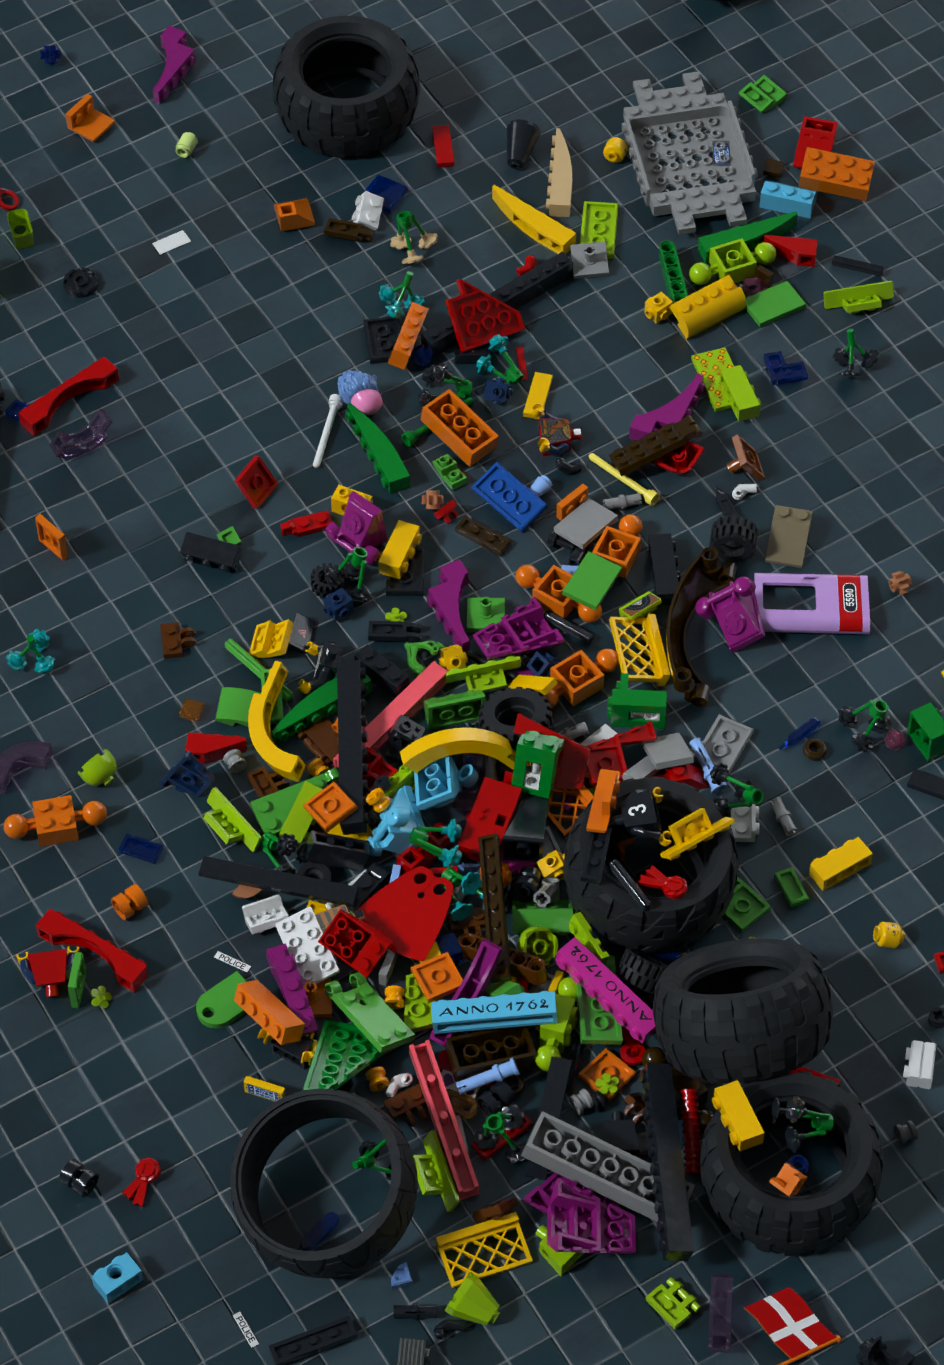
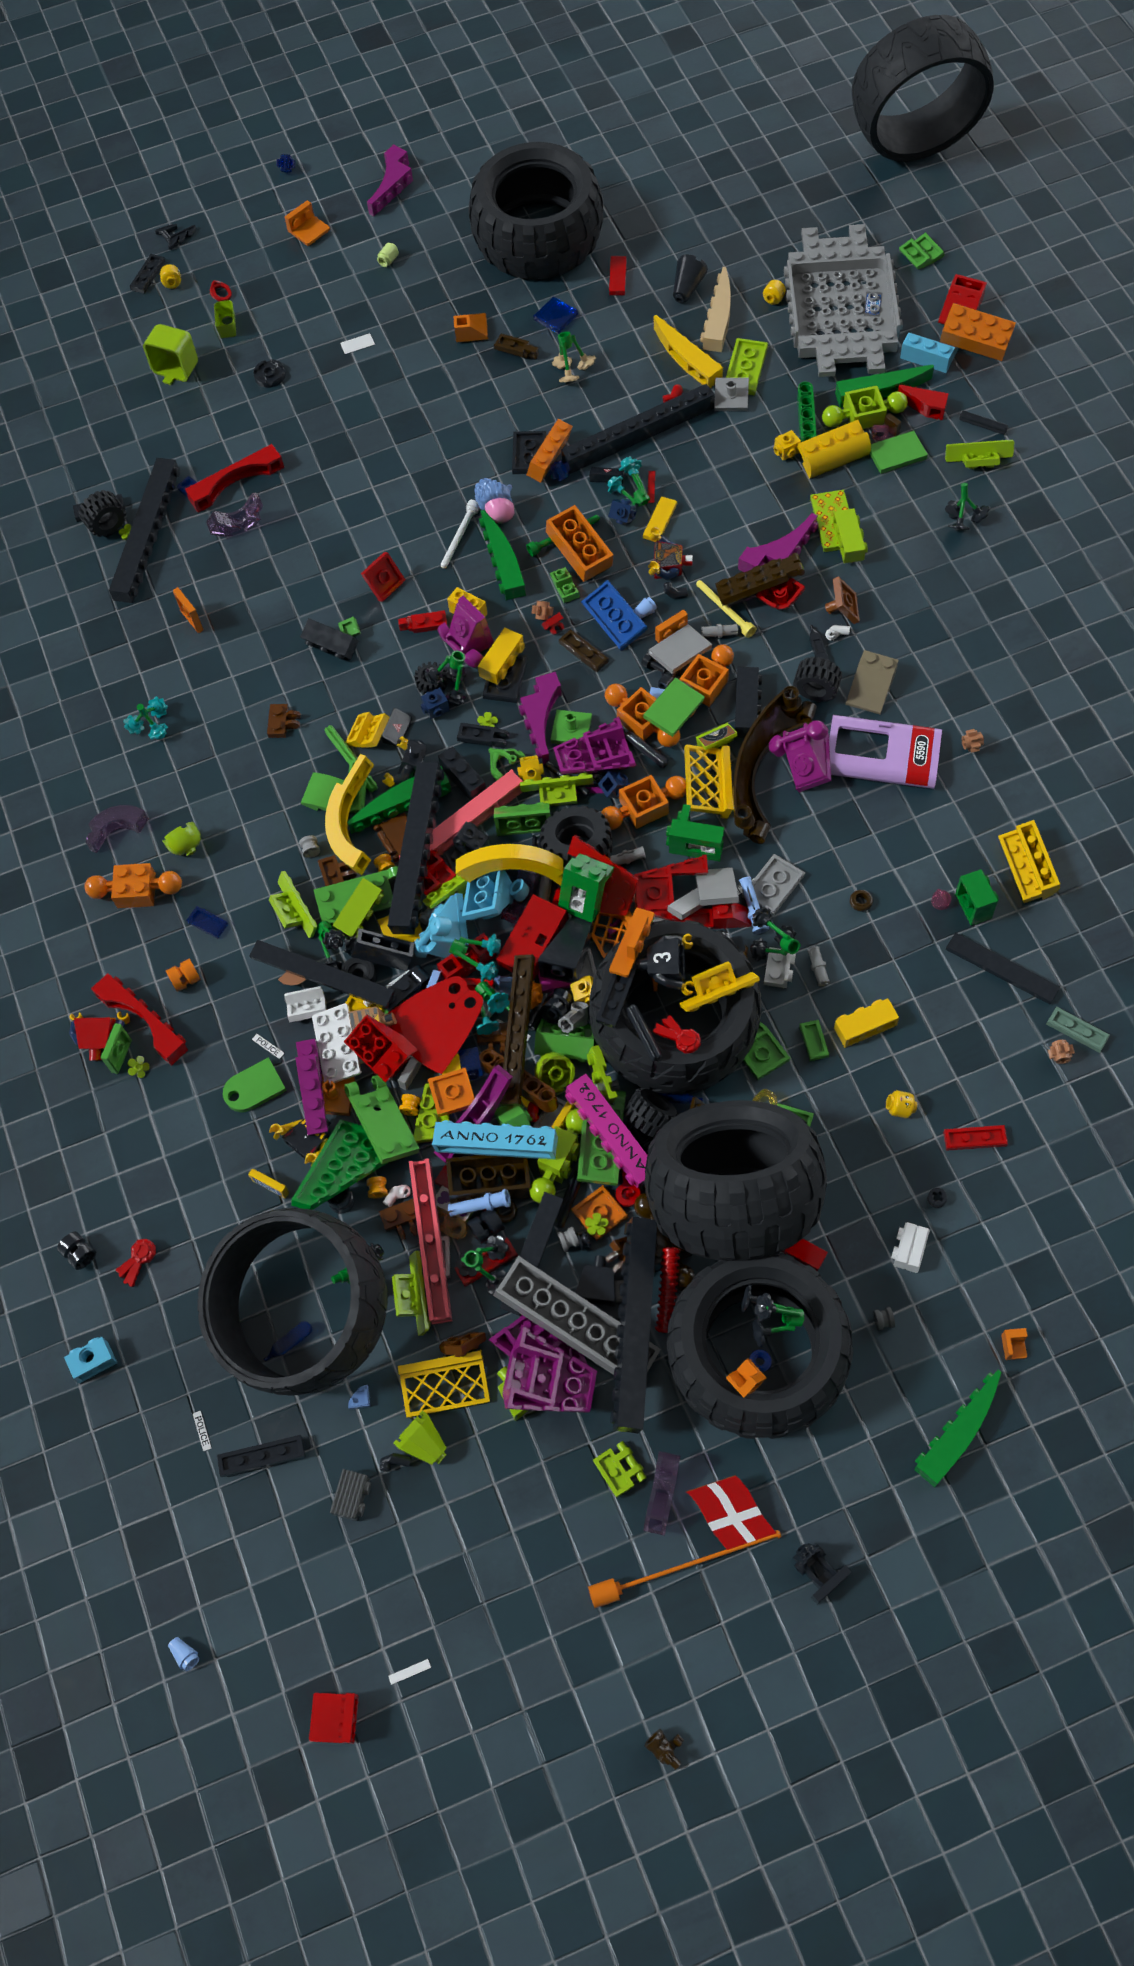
camera: 15 degrees right, 10 degrees up
dark blue wing [159,750,215,797] -> none
clear orange tile [179,698,204,722] -> none
red slope [185,732,247,764] -> none
orange brick [234,980,305,1045] -> none
orange tile [303,782,358,832] -> none
white bracket [352,191,384,231] -> none
light orange wheel [366,788,391,813] -> none
black piece [369,776,391,793] -> none
teal plant [378,271,425,319] -> none
black pin [393,1303,437,1320] -> none
black plant [418,363,472,406] -> none
red wing [445,279,525,352] -> none
yellow tile [507,674,558,695] -> none
white sticker [581,723,617,746] -> none
yellow brick [712,1080,764,1151] -> none
dark brown tile [763,158,784,178] -> none
clear blue plate [763,351,808,385] -> none
clear blue piece [778,717,821,750] -> none
black plant [838,699,892,751] -> none

